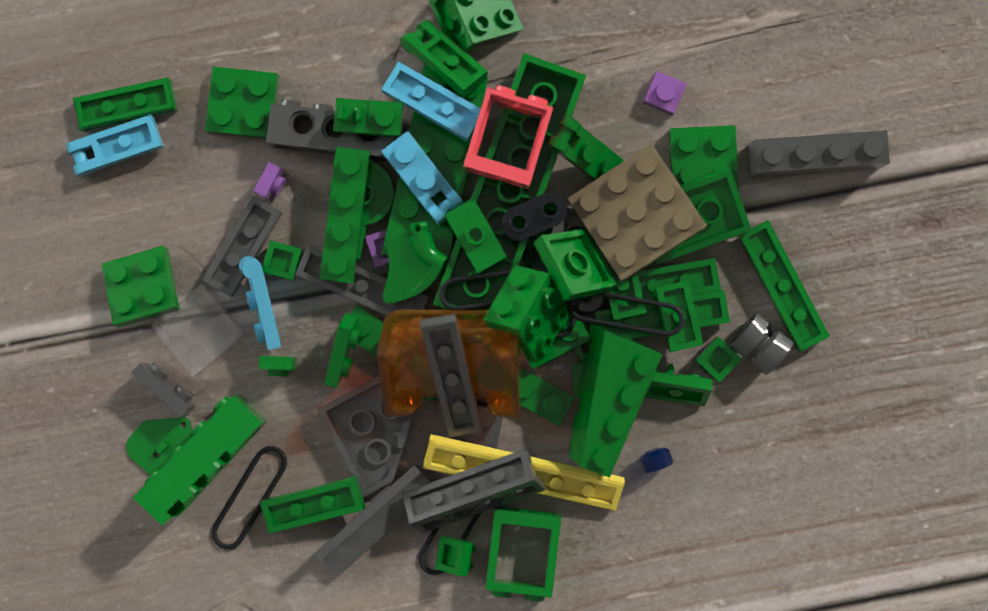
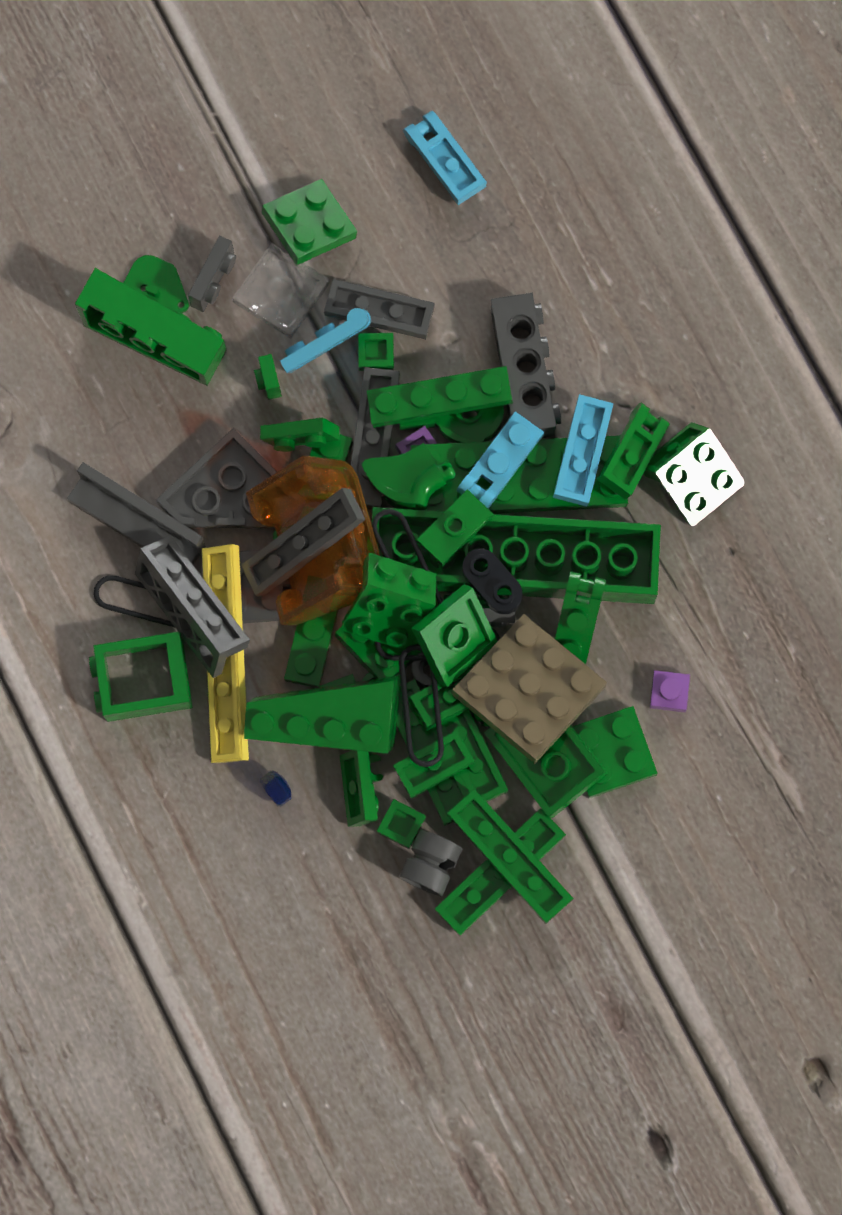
camera: 80 degrees right, 10 degrees down
green tile [73,77,178,132] -> none
green plate [205,66,279,139] -> none
black piece [212,446,287,549] -> none
medium lavender plate [254,162,286,201] -> none
green plate [260,476,365,534] -> none
green plate [333,98,403,138] -> none
green tile [435,536,476,576] -> none
coral window [464,86,553,190] -> none
dark grey brick [747,130,890,178] -> none
none -> green plate [447,789,574,924]

